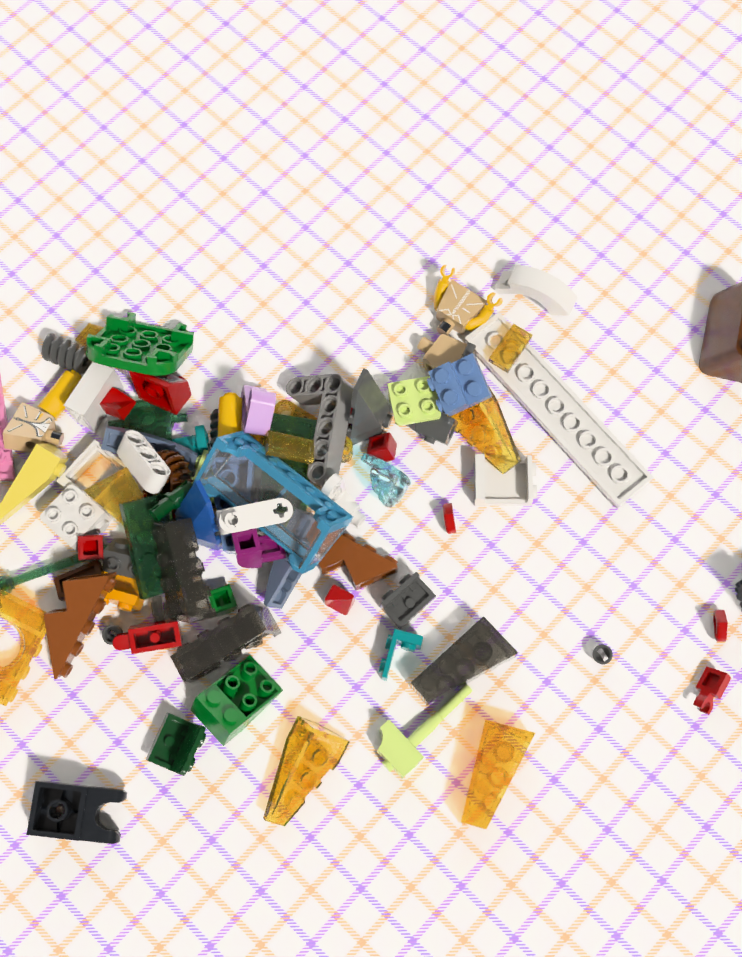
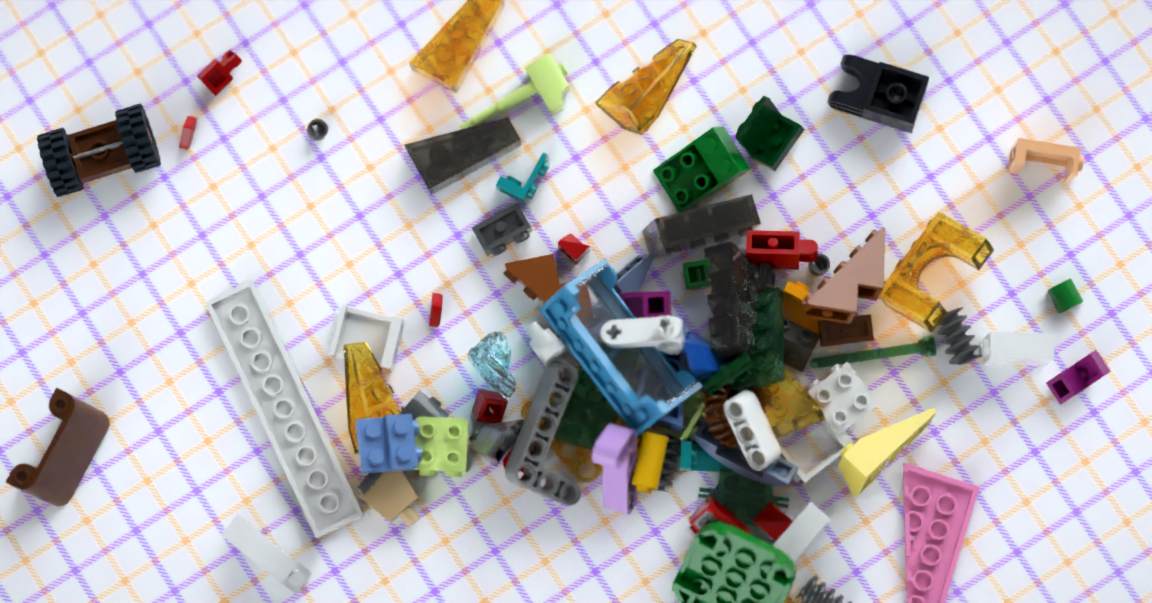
camera: 165 degrees left, 10 degrees up
tan torso [2,402,64,453] -> none
yellow brick [37,370,82,420] -> none
red slope [78,535,104,560] -> none
clear yellow plate [265,430,314,464] -> none
torso [434,265,503,336] -> none
clear yellow plate [488,323,533,373] -> none

